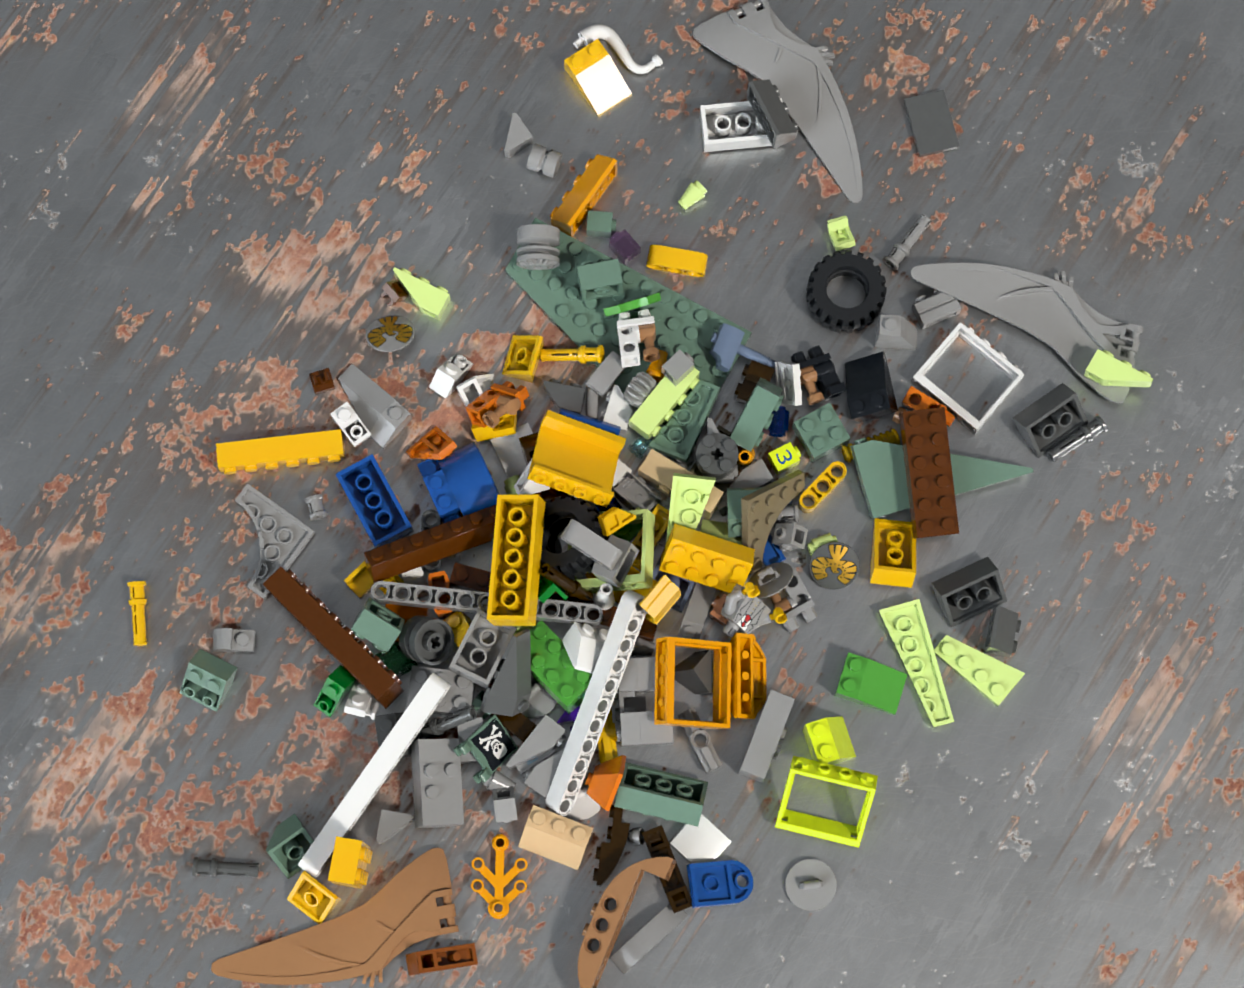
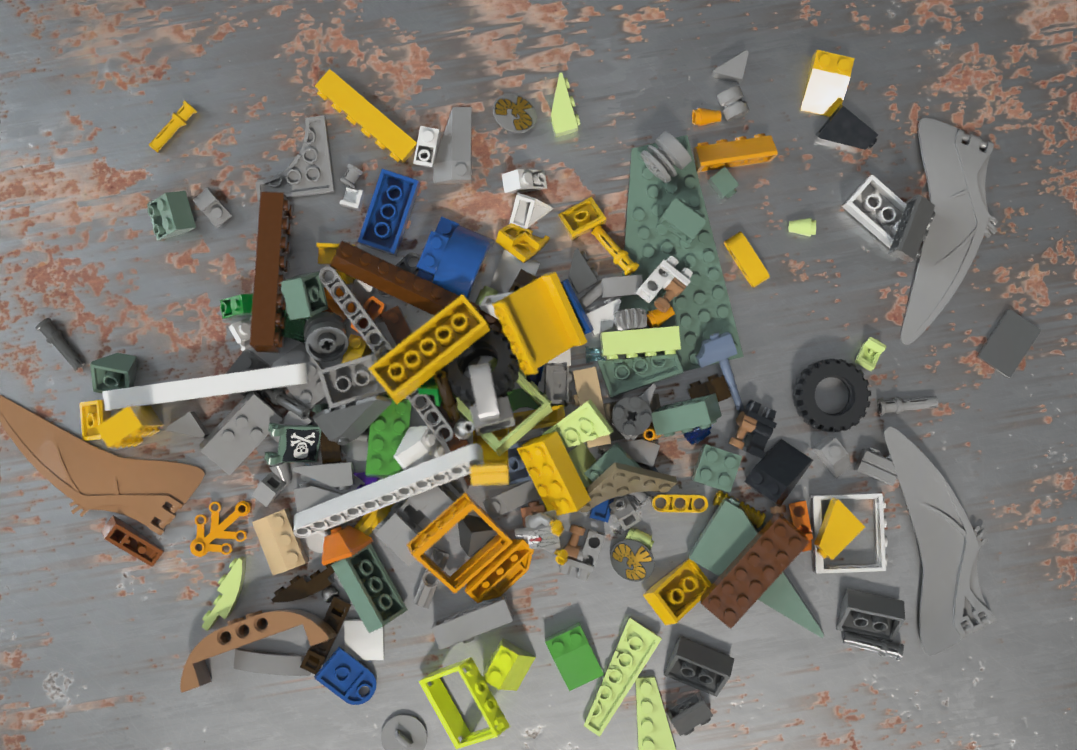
camera: 45 degrees right, 10 degrees up
reddish brown tile [309,368,335,395] -> none
reddish brown tile [380,280,409,306] -> none
orange wing [406,426,458,460] -> none
orange hips [465,381,529,428] -> none
white animal [573,24,663,74] -> none
yellow tile [597,507,637,537] -> none
bright green tile [604,293,661,316] -> none
clear purple brick [609,229,641,265] -> none
light grey brick [661,349,694,386] -> none
light grey shield [748,563,793,598] -> none
neon yellow brick [767,442,801,475] -> none
white plate [775,361,802,406] -> none
yellowish green slope [1084,349,1153,387] -> none
none -> yellowish green slope [201,556,246,631]
none -> white panel [340,187,366,212]
none -> light orange cone [692,107,721,127]
none -> yellow slope [814,498,865,560]
none -> black slope [815,104,879,150]

